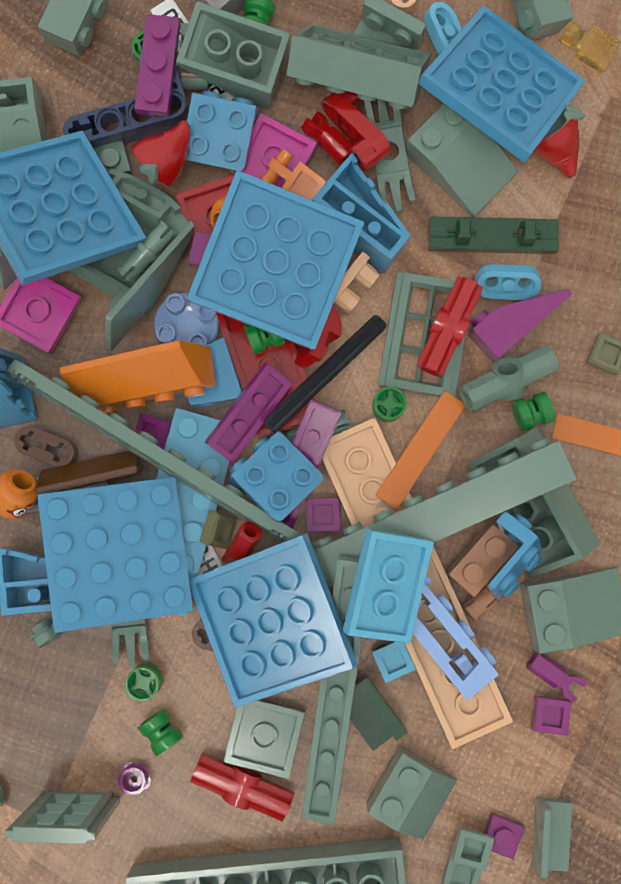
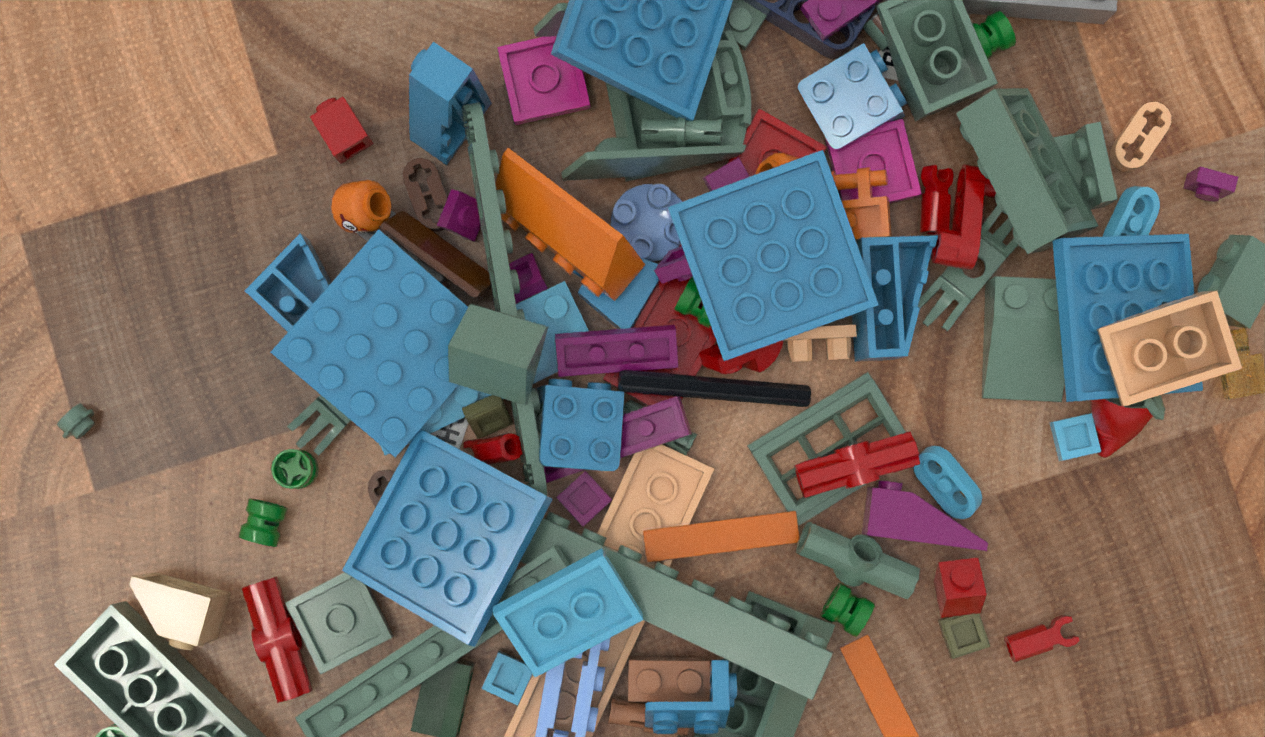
camera: 50 degrees right, 0 degrees up
sand green piece [5,791,120,844] -> none
sand green plate [29,619,62,649] -> none
magenta plate [118,762,151,796] -> none
red hat [131,120,191,187] -> none
green wheel [372,387,407,422] -> none
dark green hinge [428,216,559,254] -> none
none -> slope [129,572,231,650]
none -> magenta plate [437,189,481,242]
none -> sand green slope [448,304,549,405]
none -> magenta plate [654,246,693,283]
none -> red brick [933,558,987,618]
none -> medium azure plate [1049,413,1101,461]
none -> light nougat slope [1097,291,1242,407]

